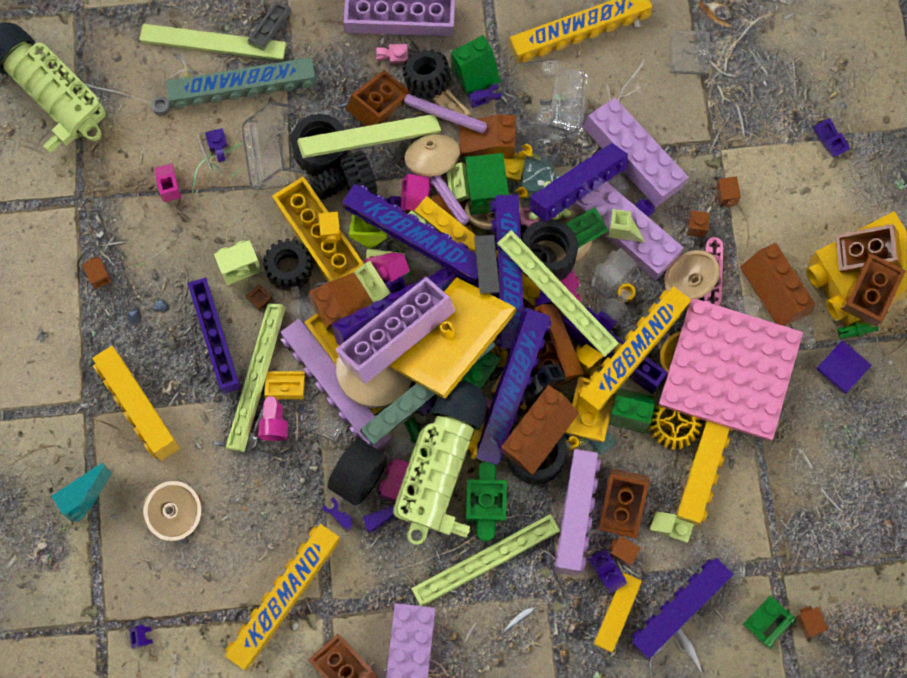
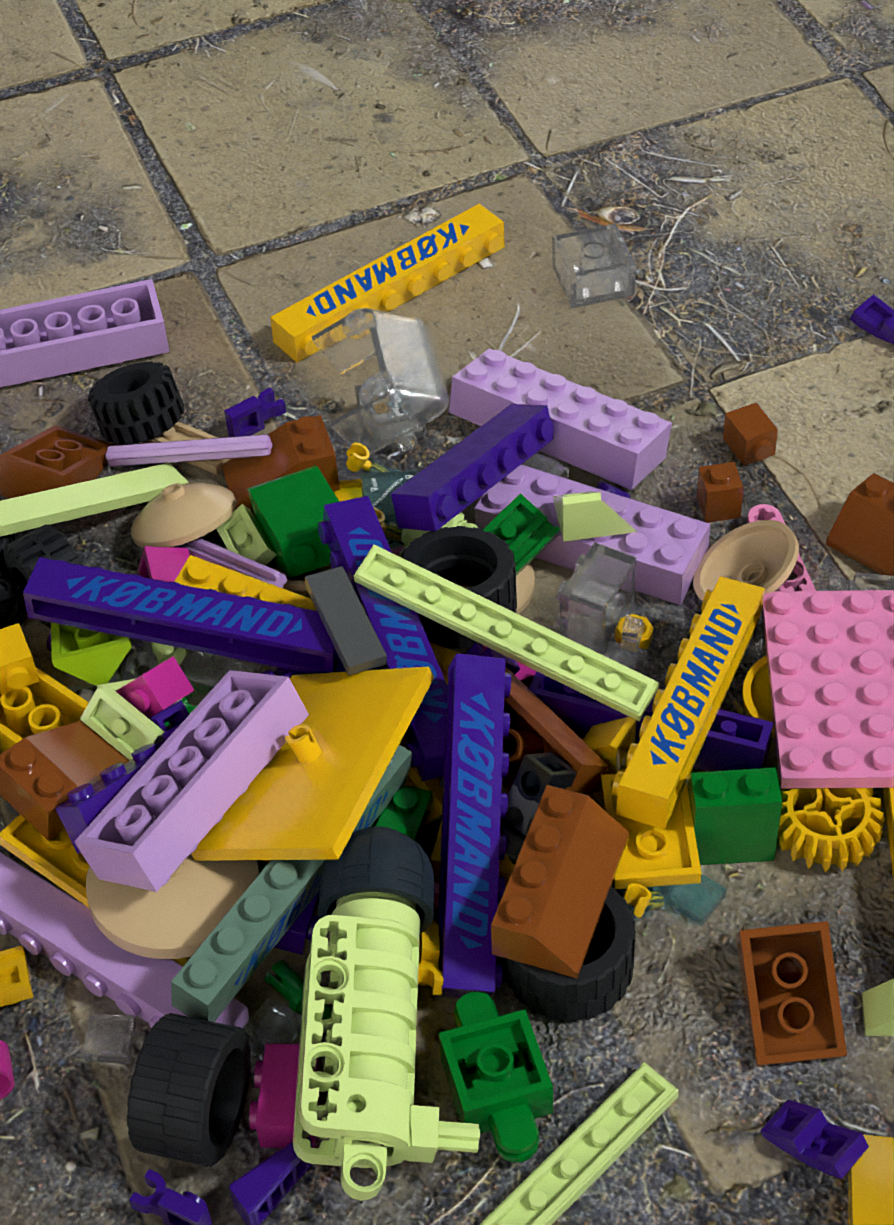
camera: 15 degrees left, 25 degrees down
bright pink plate [376,44,408,64] -> none
green slope [451,35,501,99] -> none
lavender brick [554,449,601,576] -> none
dark orange brick [608,536,641,568] -> none

